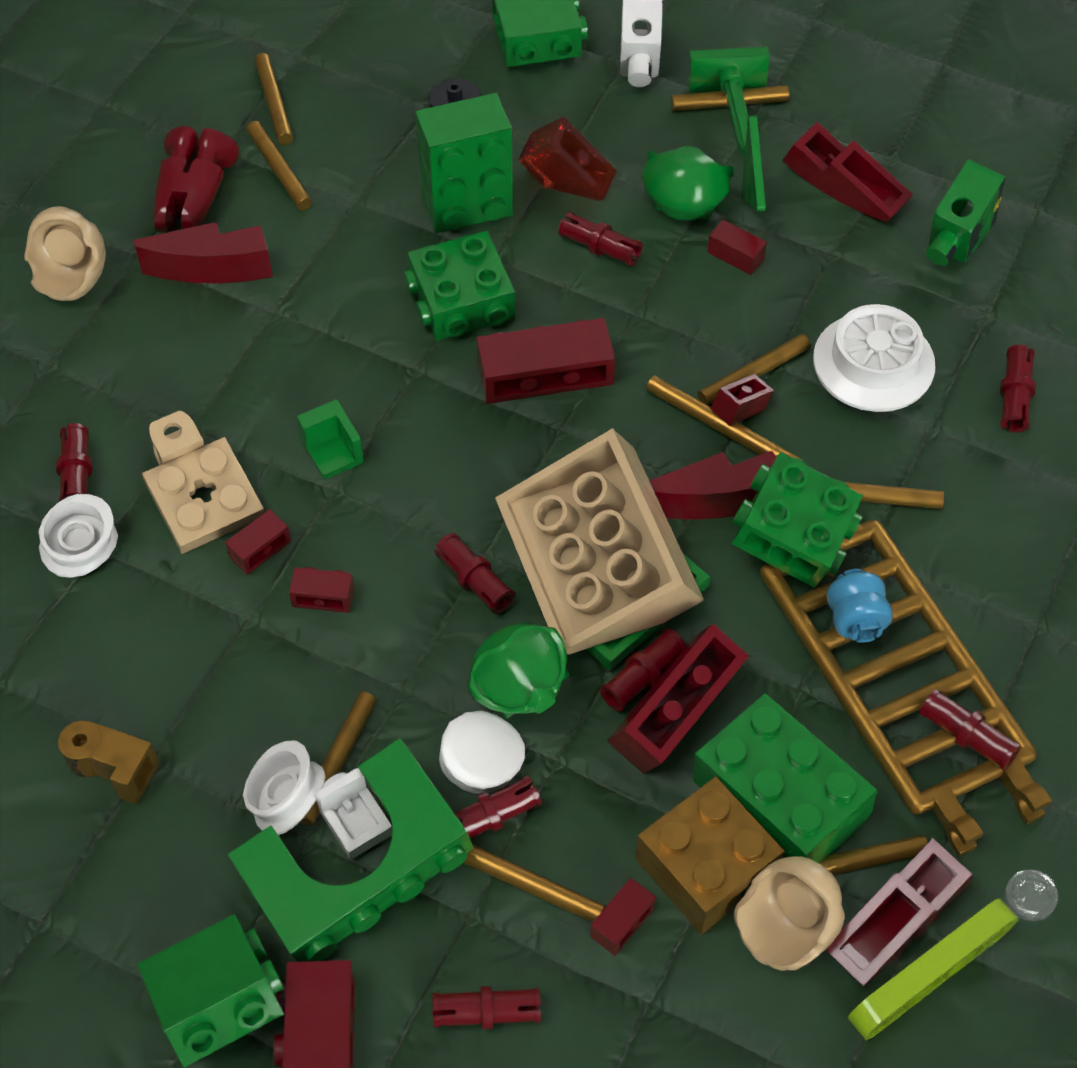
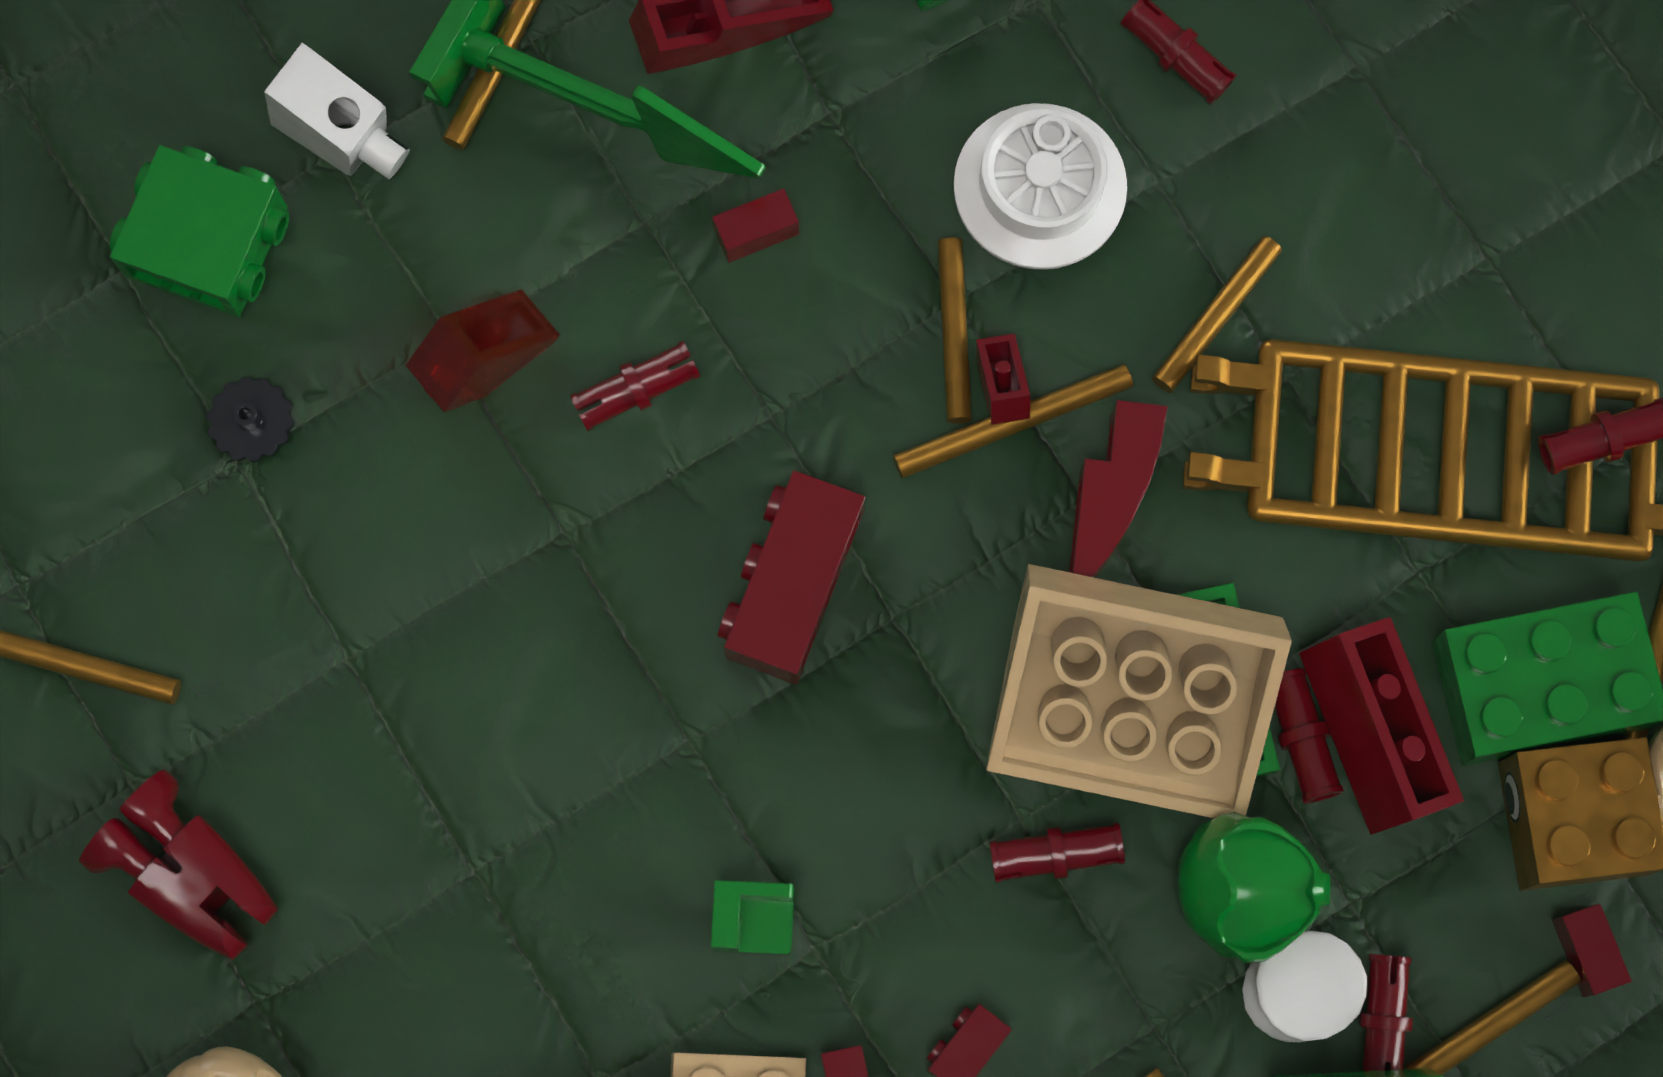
camera: 60 degrees left, 20 degrees up
dark red slope [133,222,273,284] -> none
pearl gold bar [246,121,312,211] -> none
green brick [403,231,515,341] -> none
green brick [415,92,513,234] -> none
green helmet [641,146,734,221] -> none
green brick [731,452,863,588] -> none
dark azure piece [826,569,893,643] -> none

